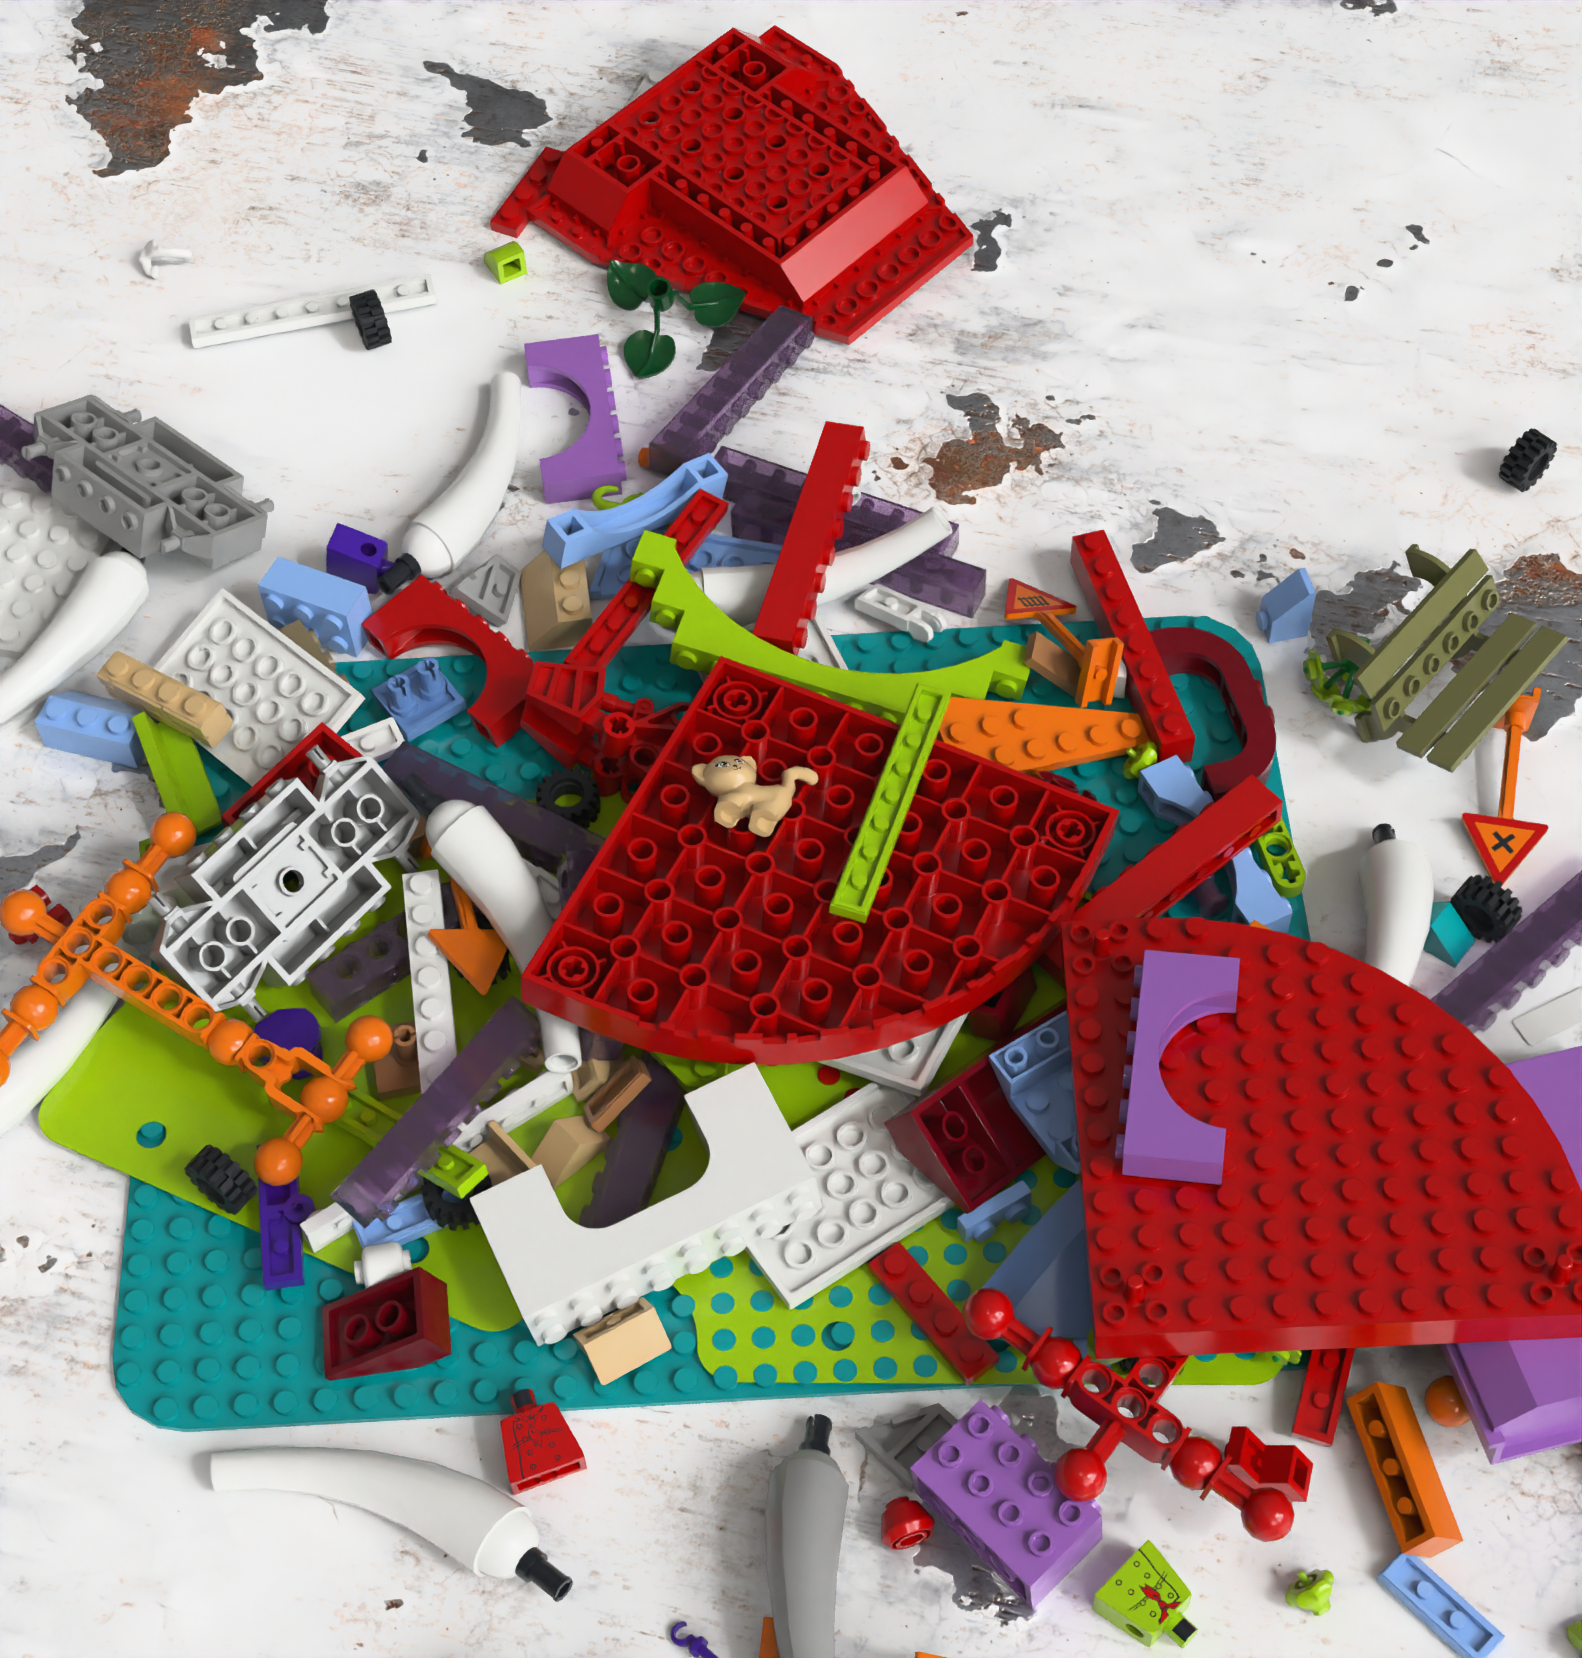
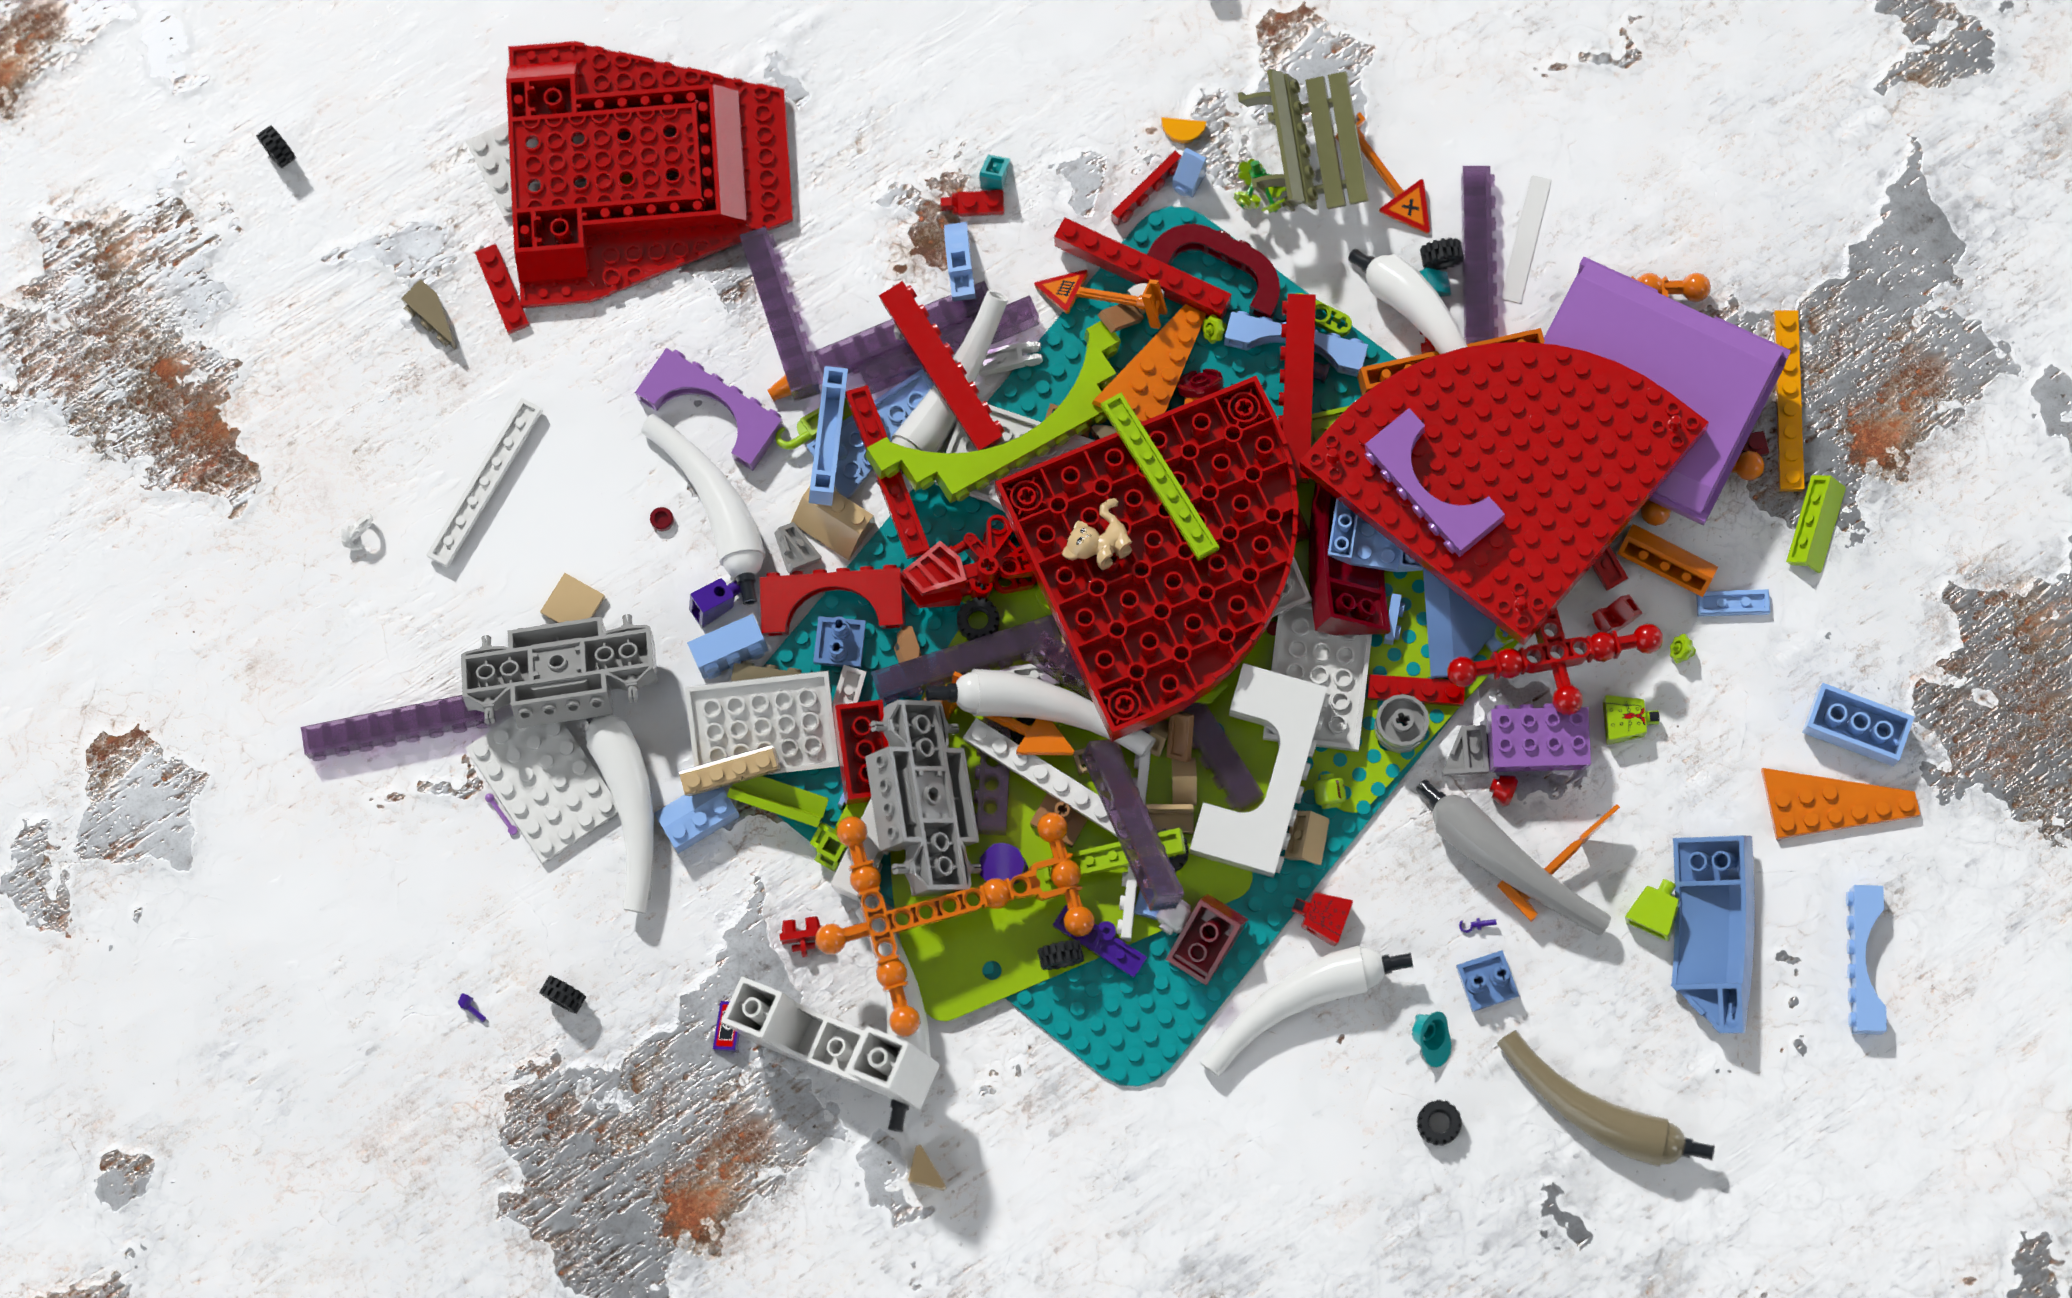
camera: 45 degrees left, 20 degrees up
black tyre [349,289,392,350] -> none
lime brick [484,241,527,285] -> none
dark green plant [607,260,745,378] -> none
none -> dark tan slope [401,279,457,350]
none -> tan tile [540,572,605,623]
none -> dark red tile [650,507,674,532]
none -> medium nougat rock [894,626,923,668]
none -> red hinge [940,190,1004,217]
none -> light blue slope [944,222,976,302]
none -> teal slope [979,154,1010,190]
none -> red plate [1111,150,1182,226]
none -> light orange tile [1161,117,1207,144]
none -> lime head [1313,773,1346,809]
none -> light grey wheel [1374,694,1429,753]

